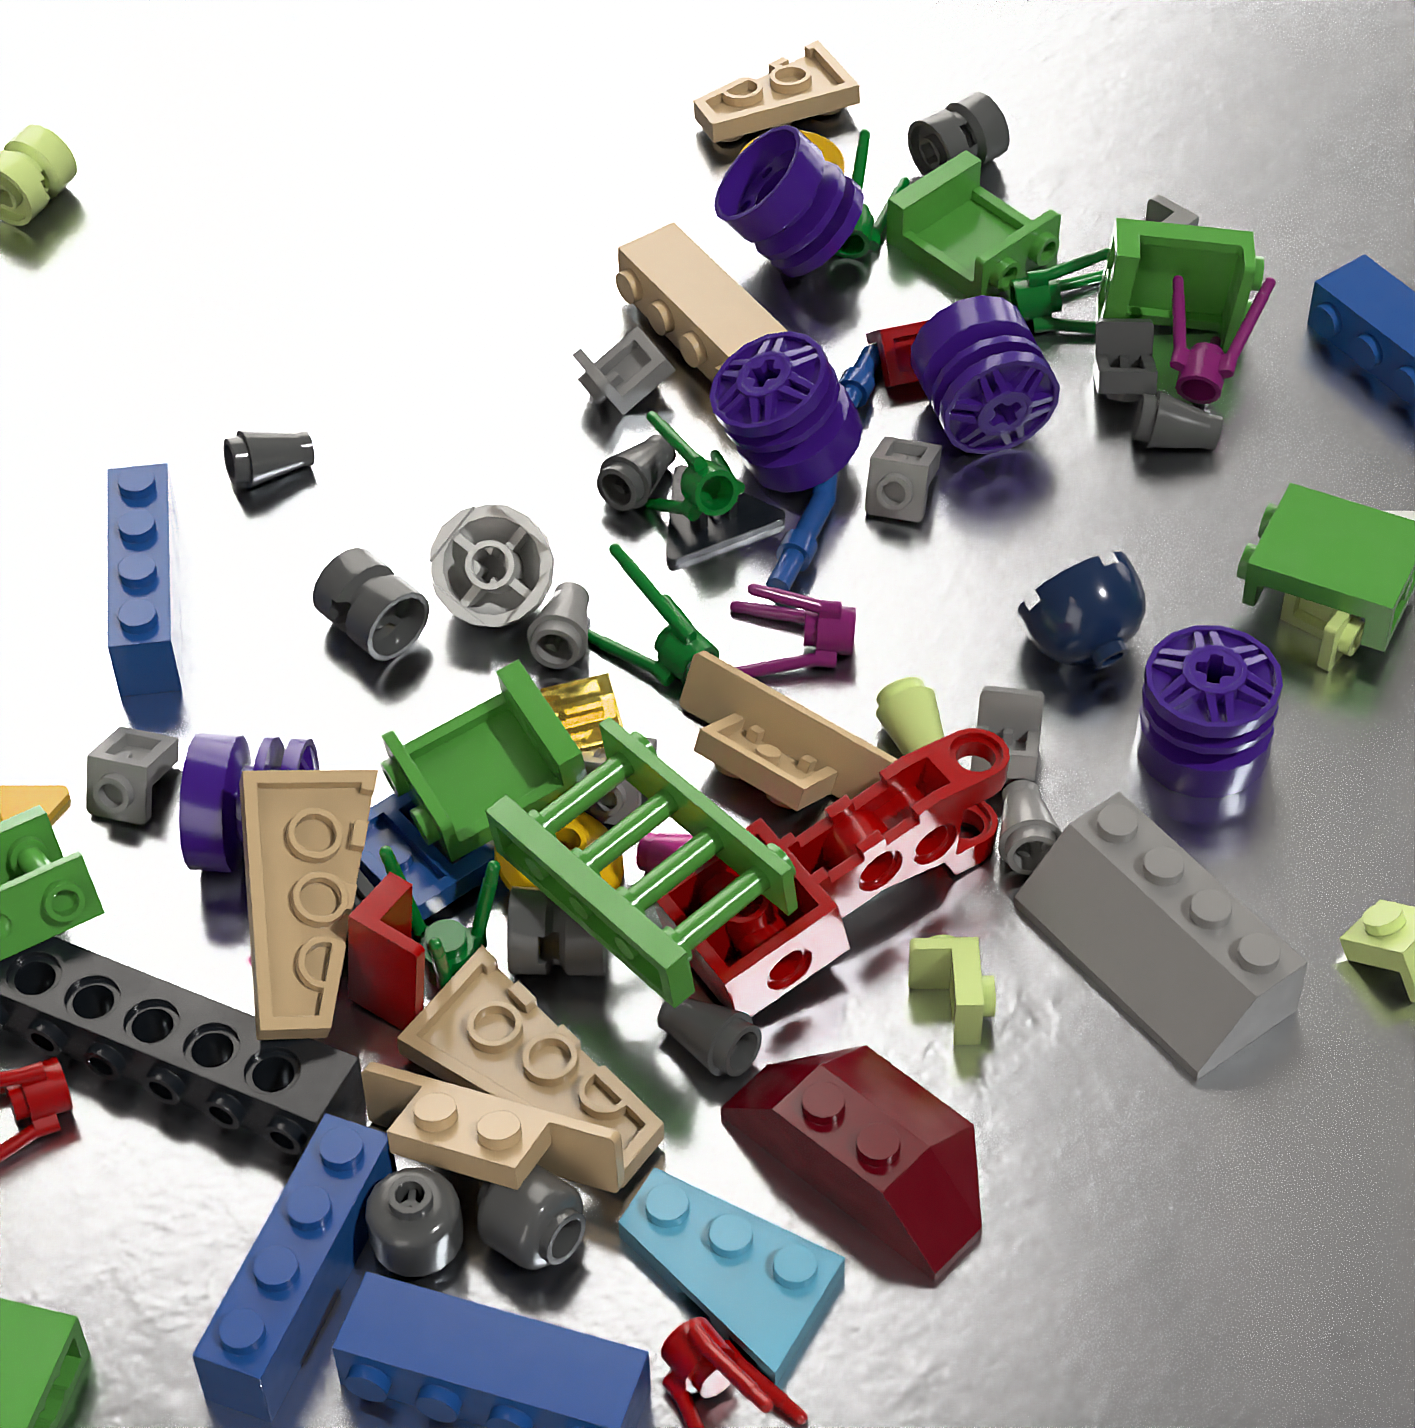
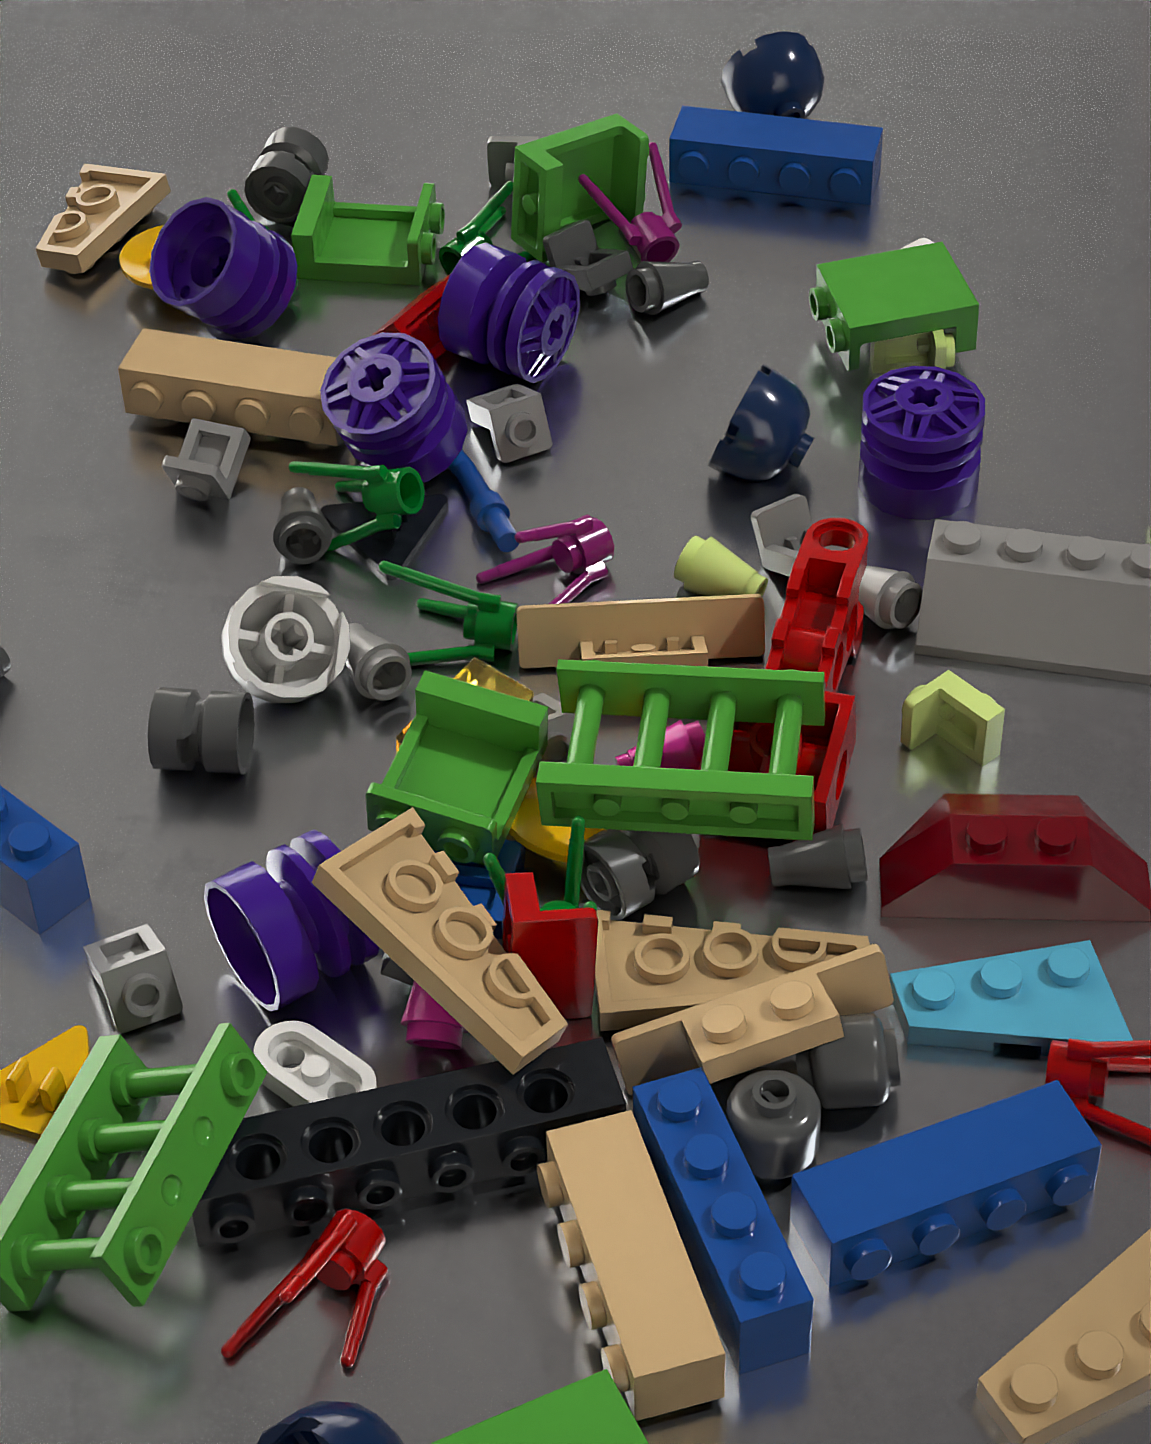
camera: 40 degrees left, 5 degrees down
none -> white plate [254,1021,377,1107]
none -> tan brick [537,1110,726,1421]

